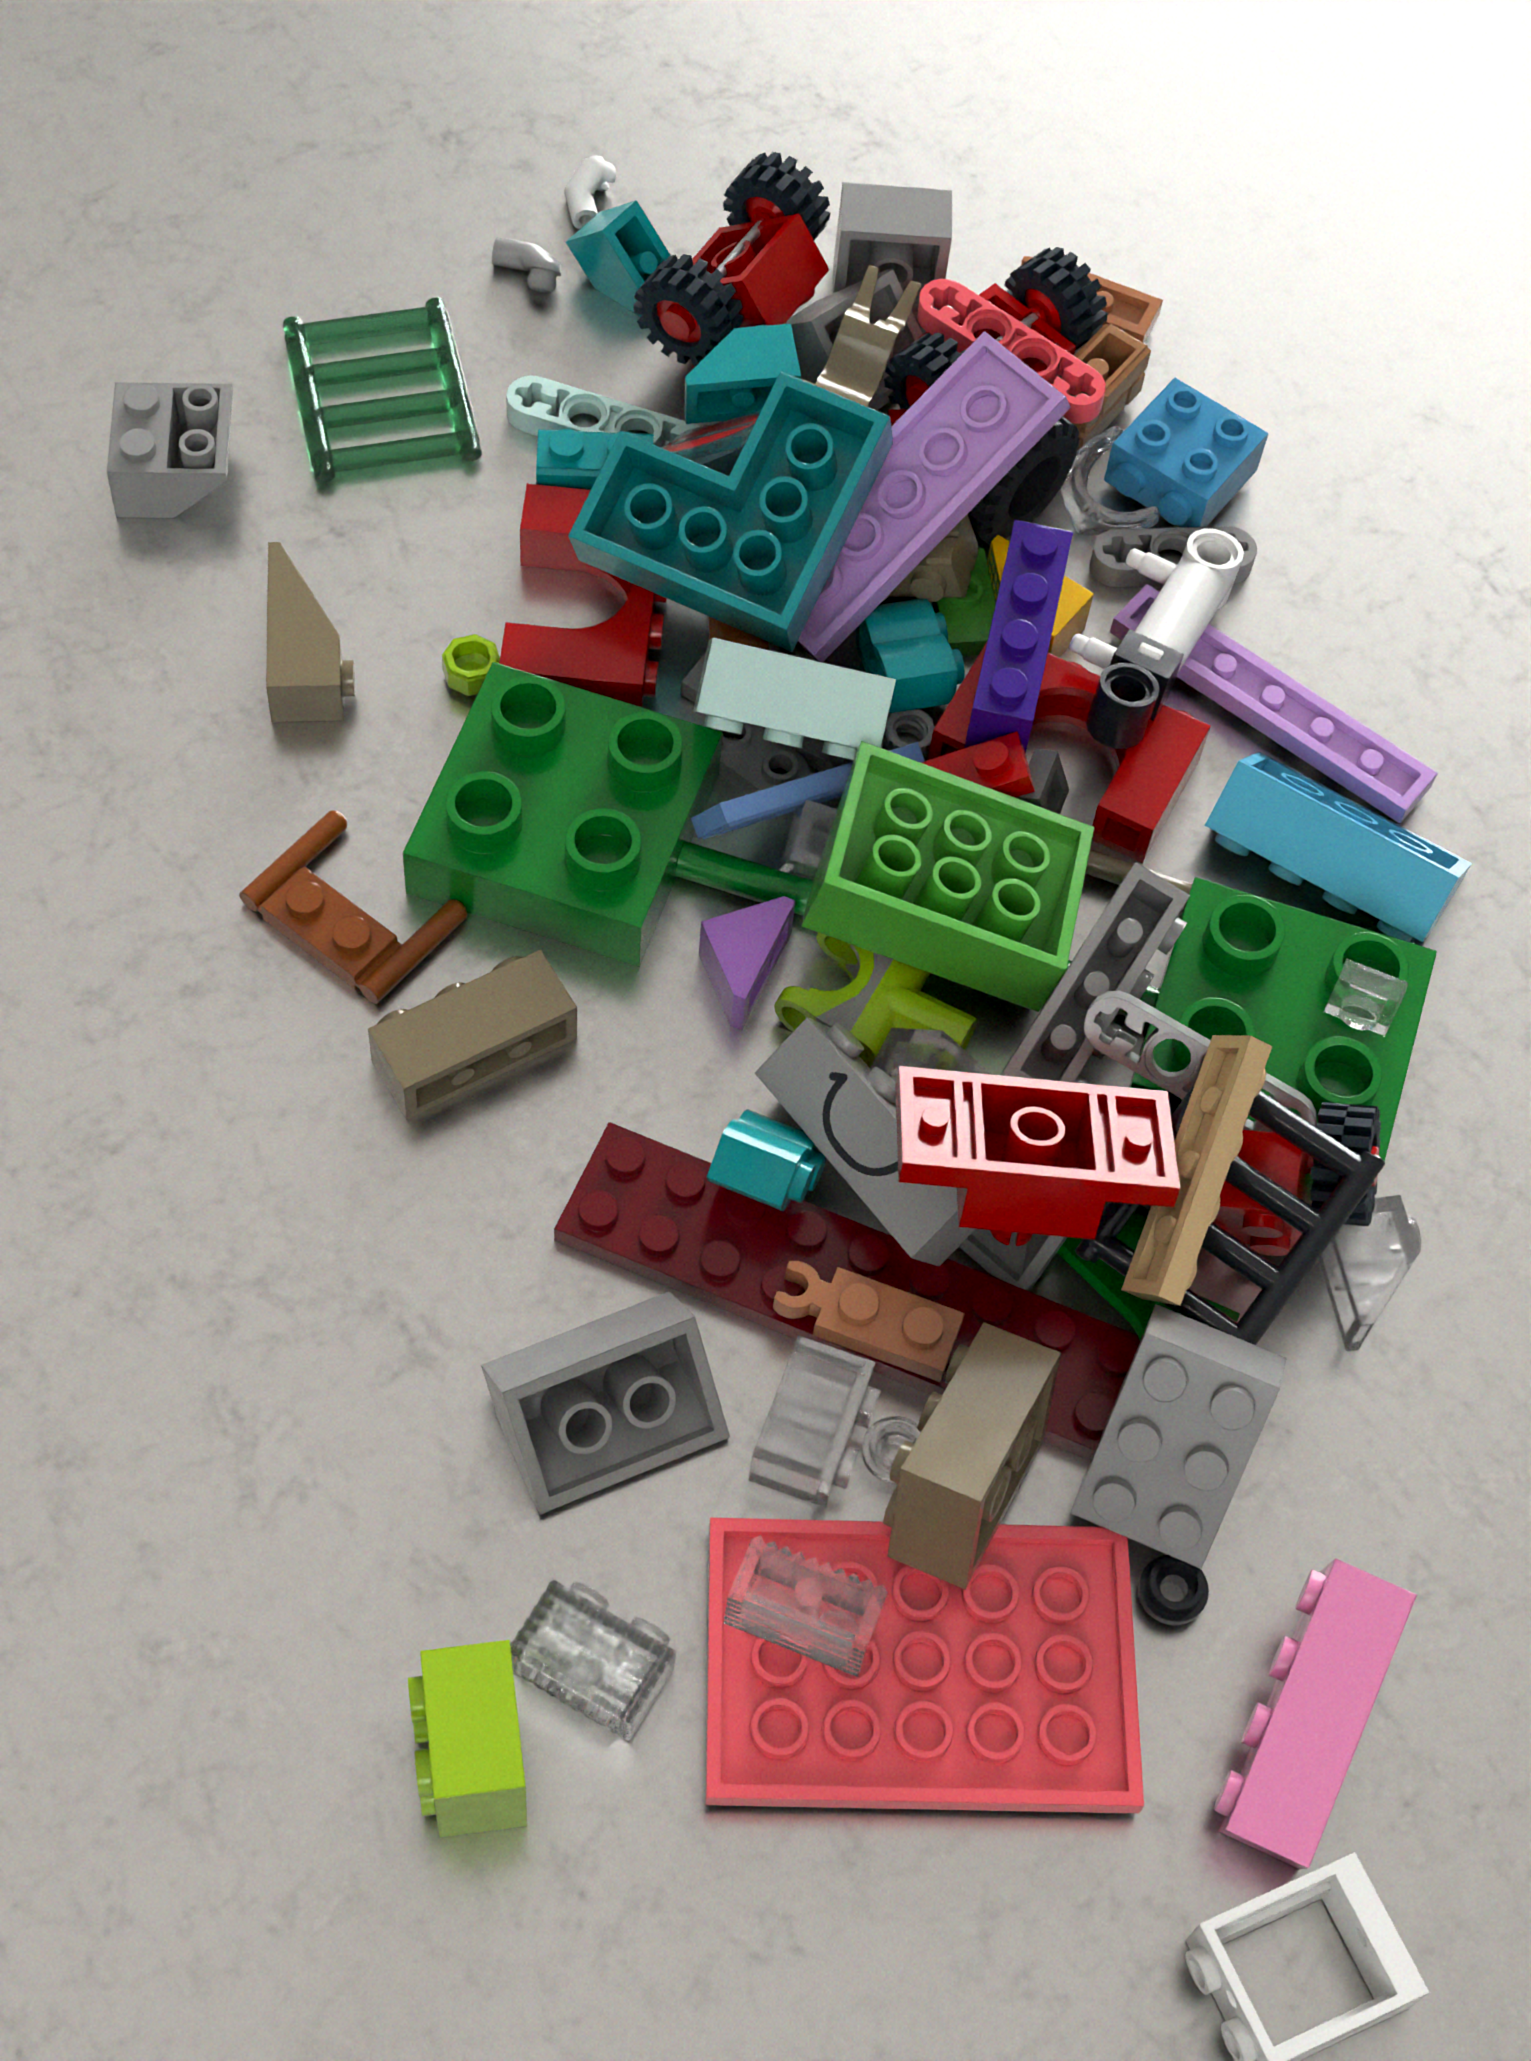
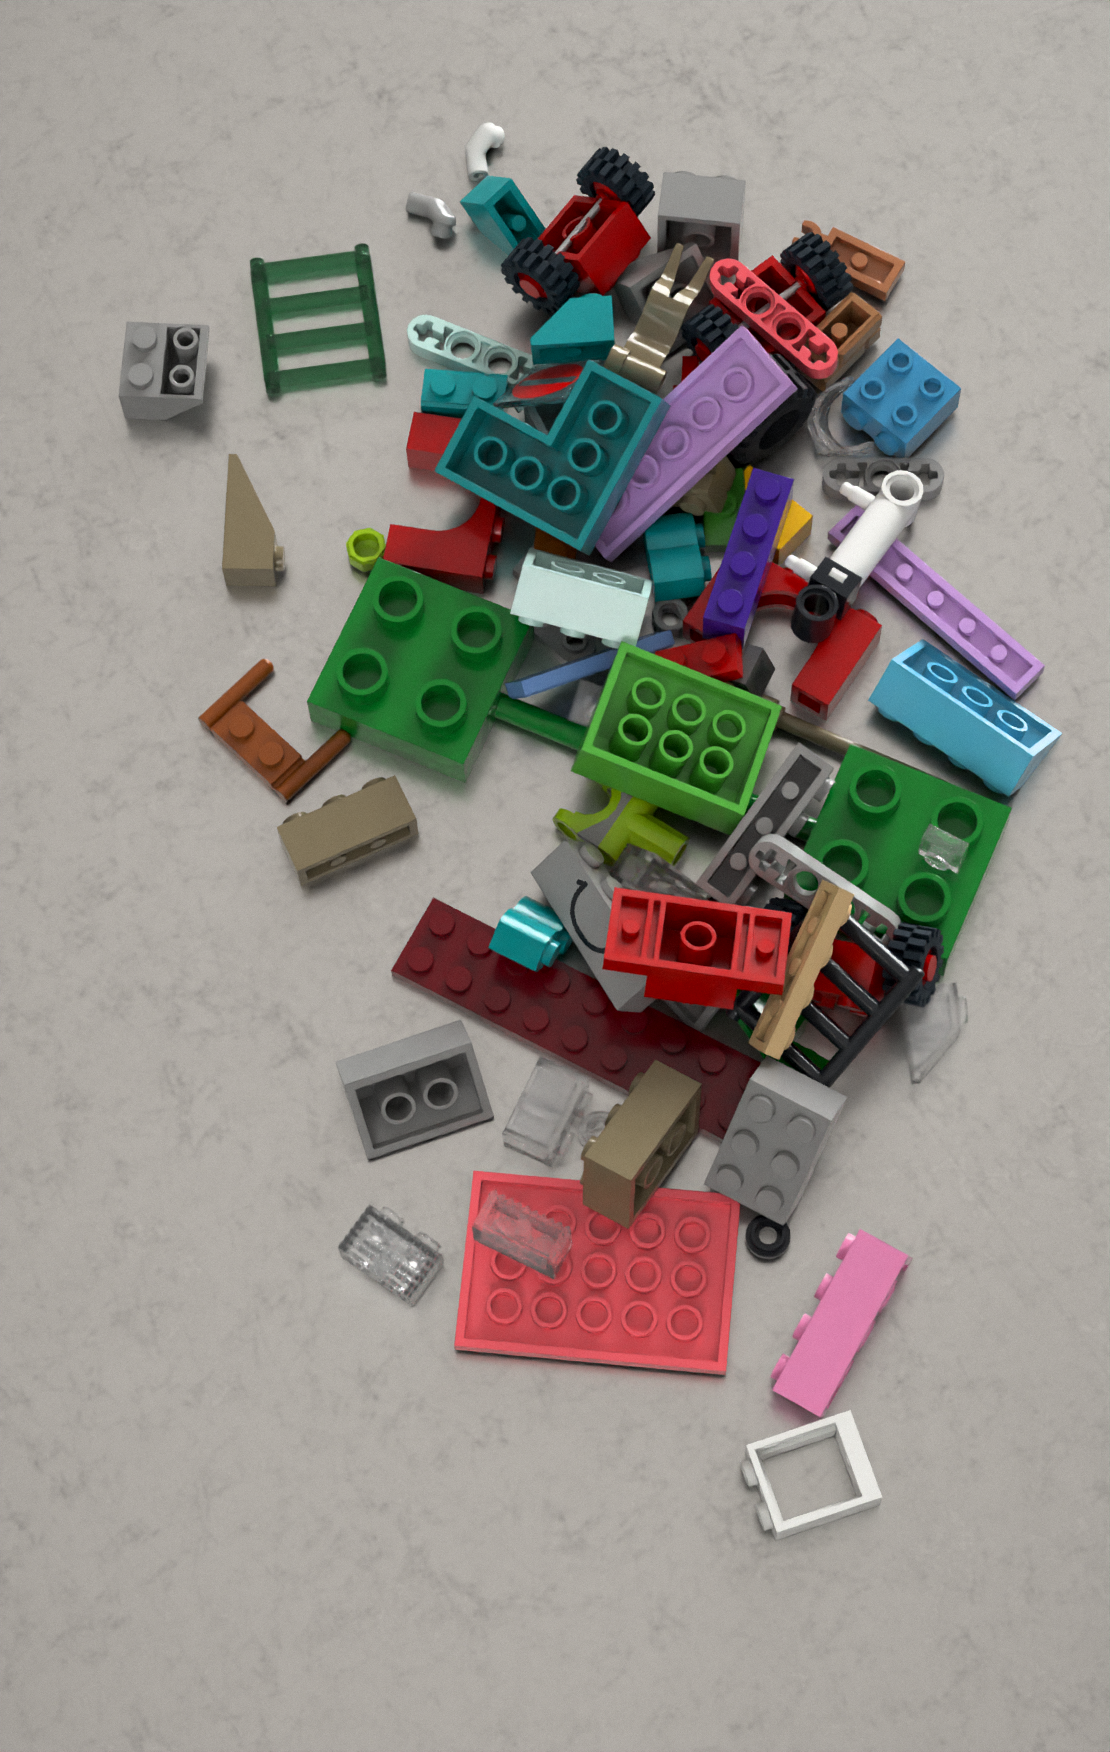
camera: 15 degrees right, 10 degrees up
lime brick [408,1640,527,1838] -> none
medium lavender slope [699,896,796,1031] -> none
nougat plate [773,1261,965,1382] -> none

